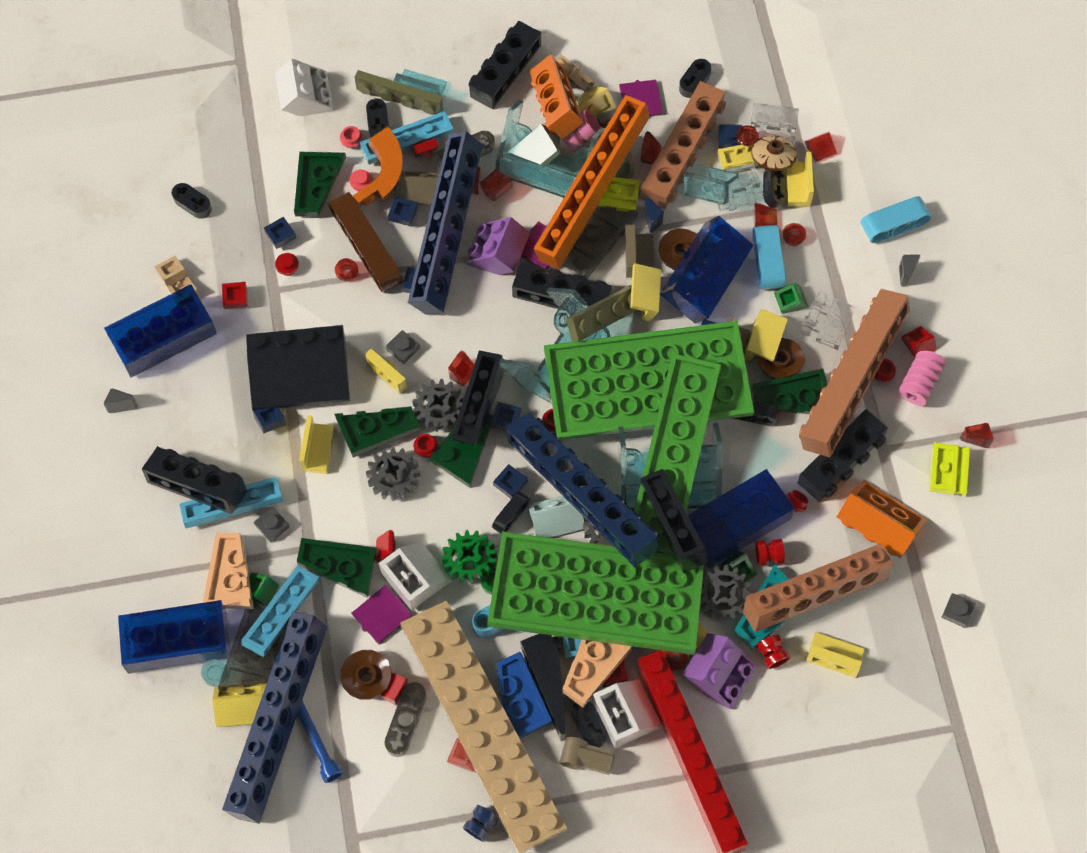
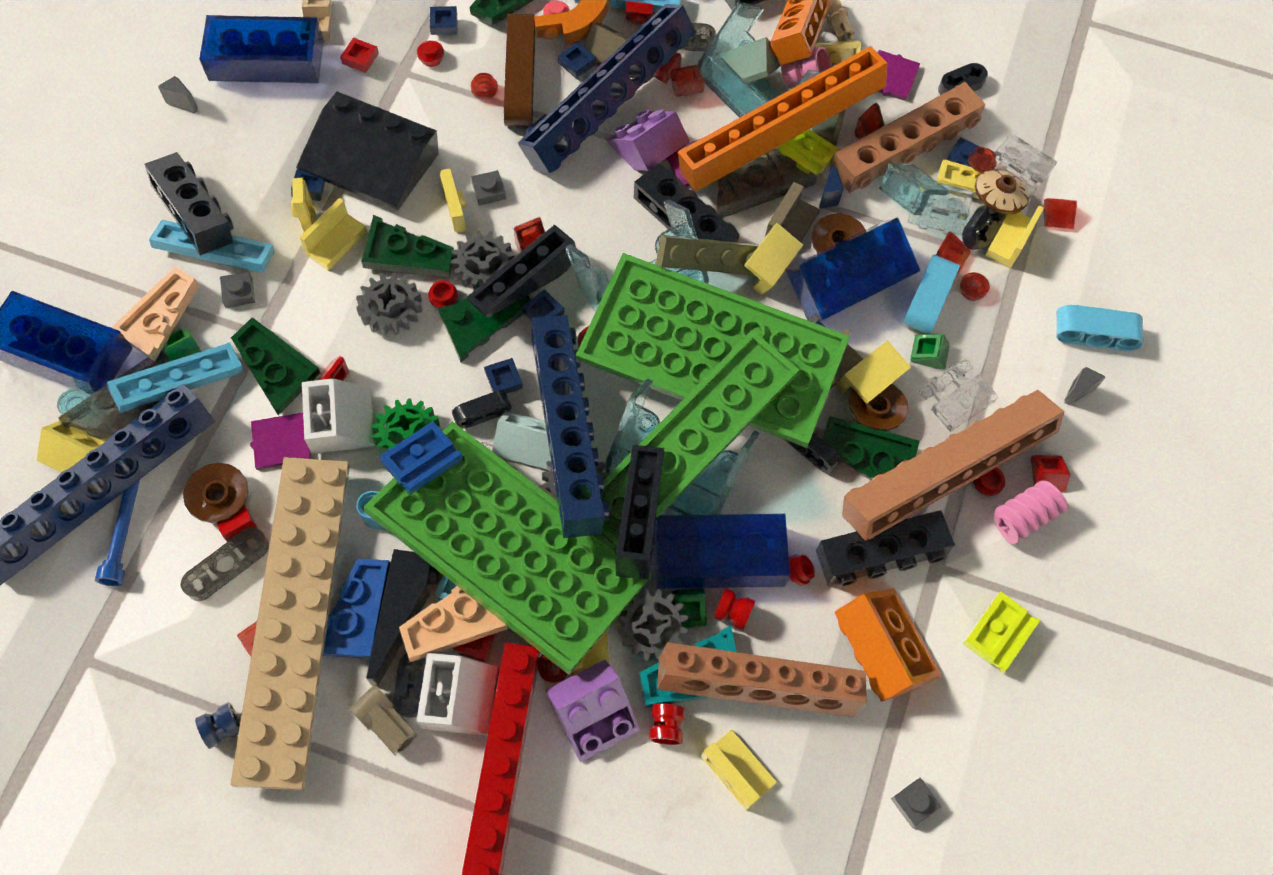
camera: 25 degrees right, 0 degrees up
clear red slope [960,423,994,448] -> none
none -> light yellow plate [291,178,316,232]
none -> blue plate [380,422,462,495]

